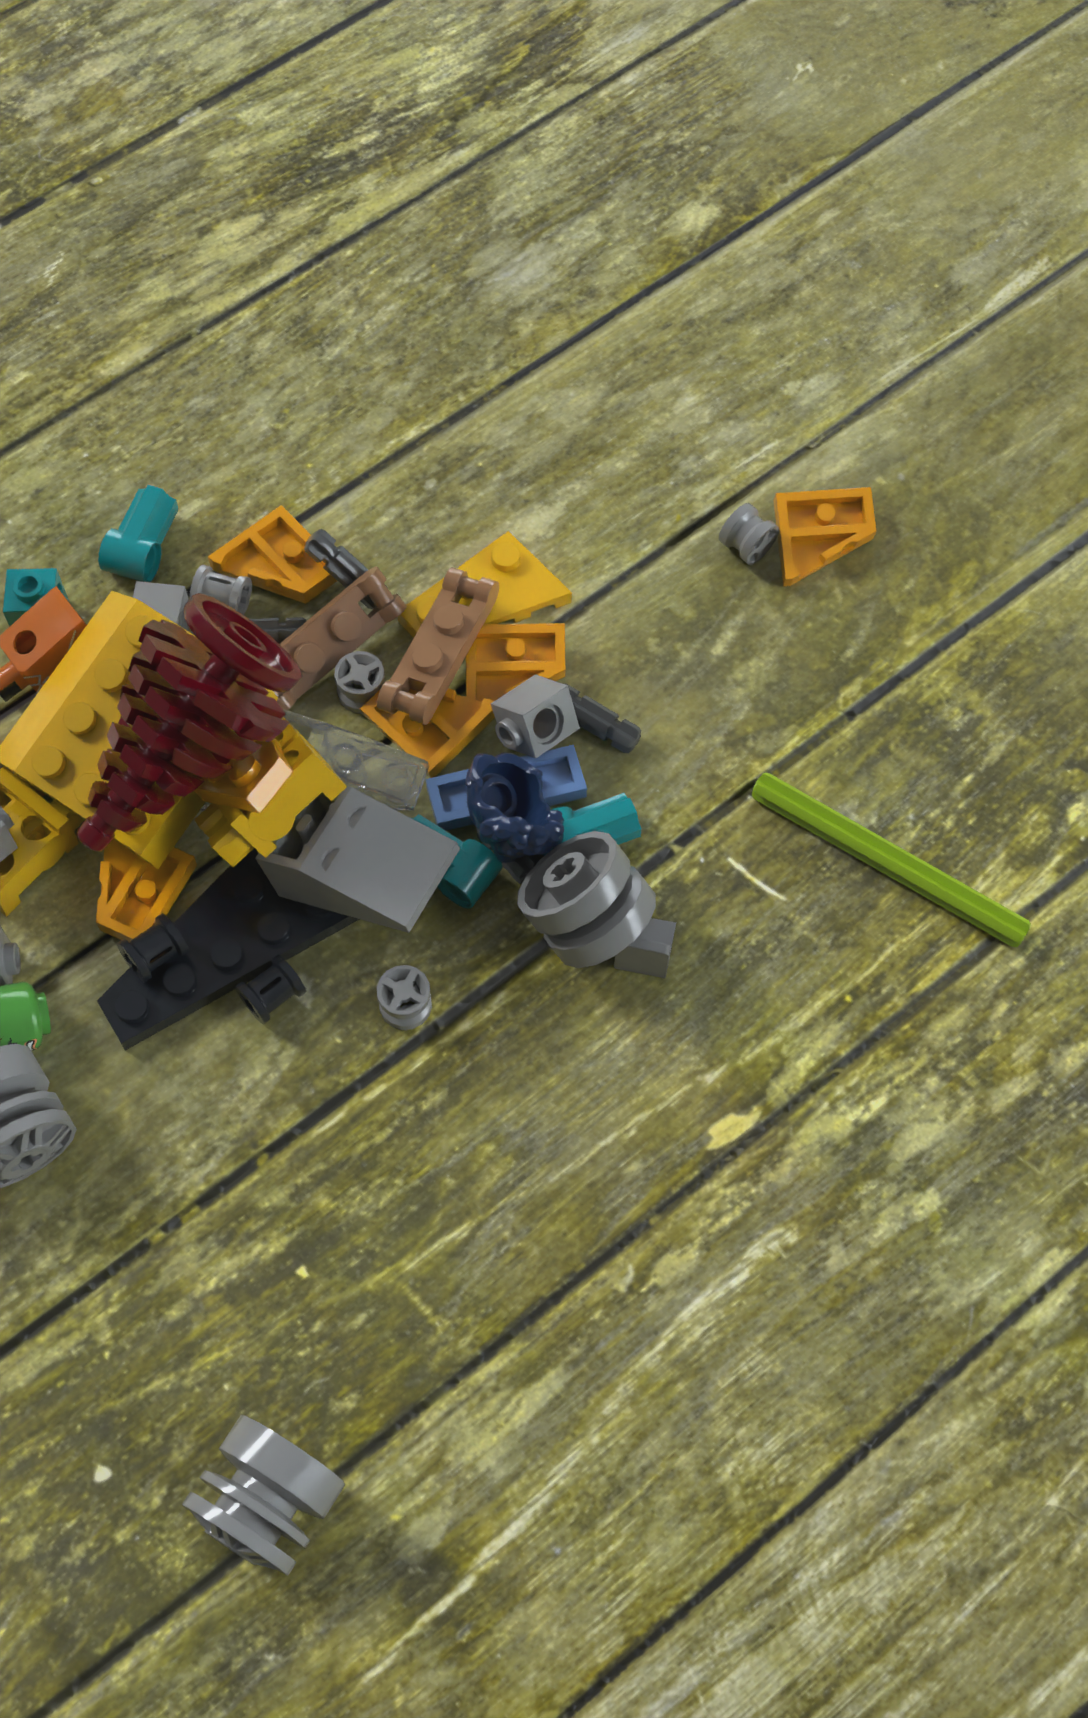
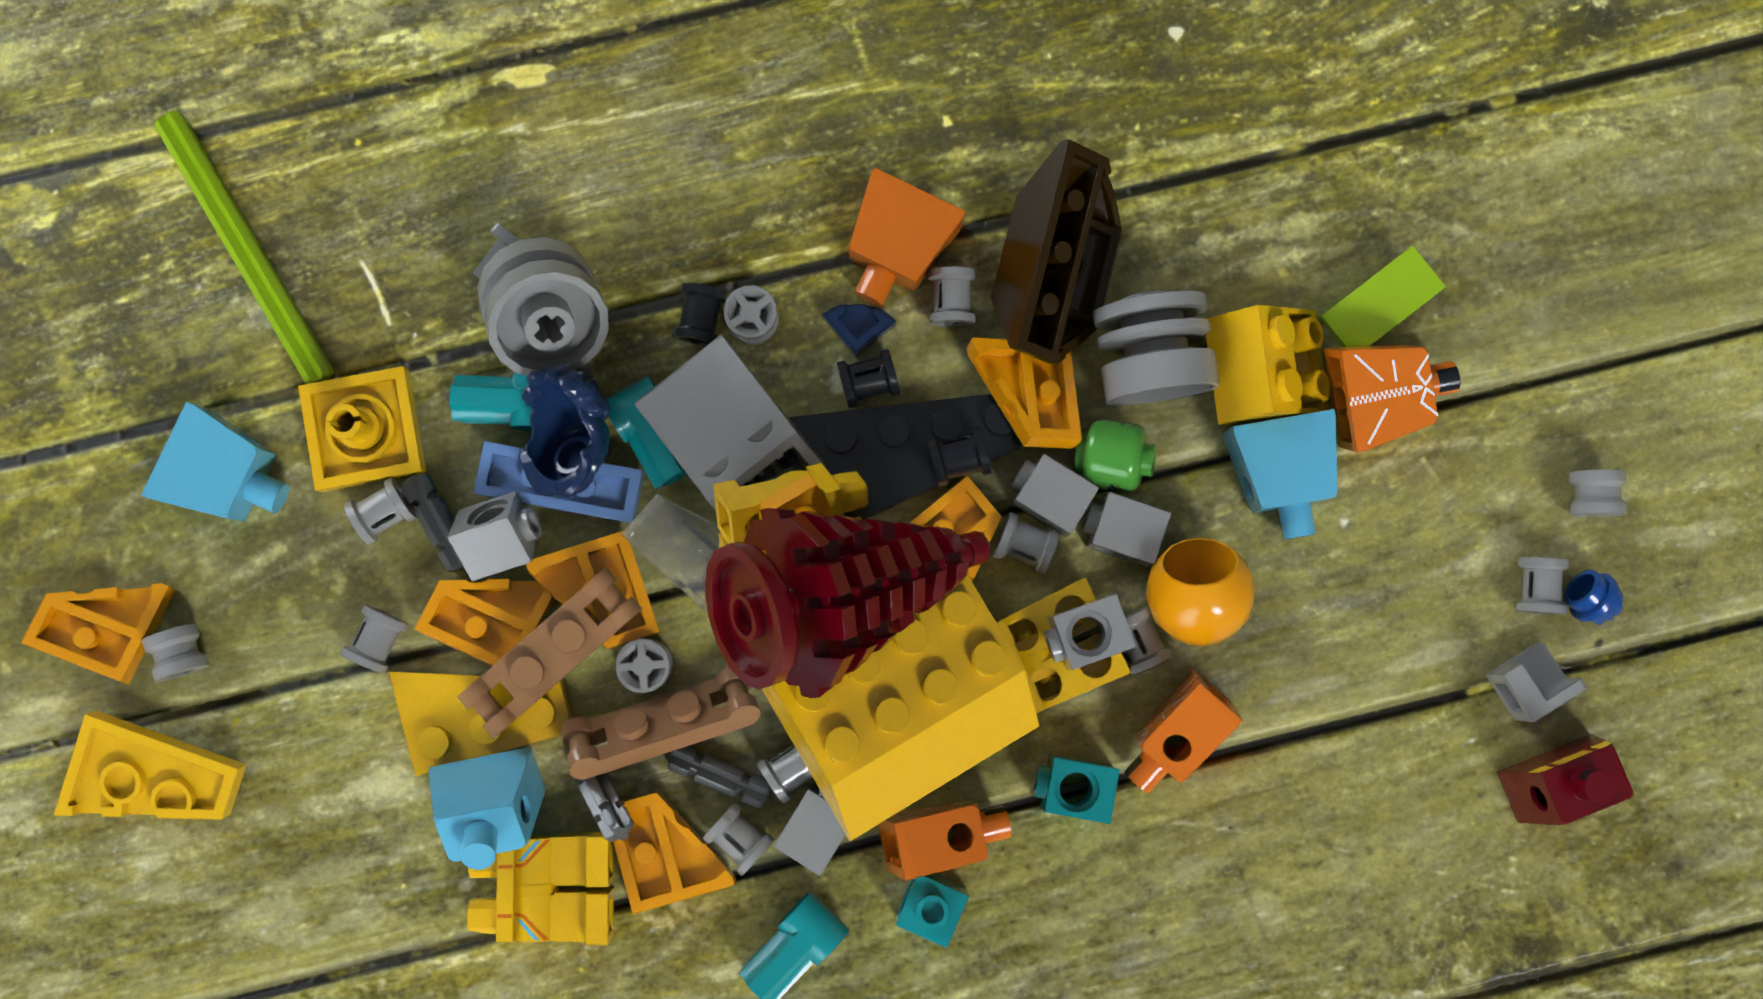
camera: 155 degrees left, 20 degrees up
none -> yellow wing [54,710,247,820]
none -> medium azure torso [141,401,290,522]
none -> yellow plate [298,366,427,492]
none -> light grey bush [340,605,409,674]
none -> light grey bush [344,477,417,545]
none -> medium azure torso [428,746,545,870]
none -> yellow hips [467,832,614,945]
none -> black bush [671,283,728,346]
none -> dark blue tile [822,304,896,358]
none -> orange torso [848,167,966,307]
none -> light grey bush [928,266,976,327]
none -> light orange wing [966,337,1082,449]
none -> dark brown wedge [991,139,1122,364]
none -> light grey bush [993,512,1061,575]
none -> light grey brick [1010,454,1099,538]

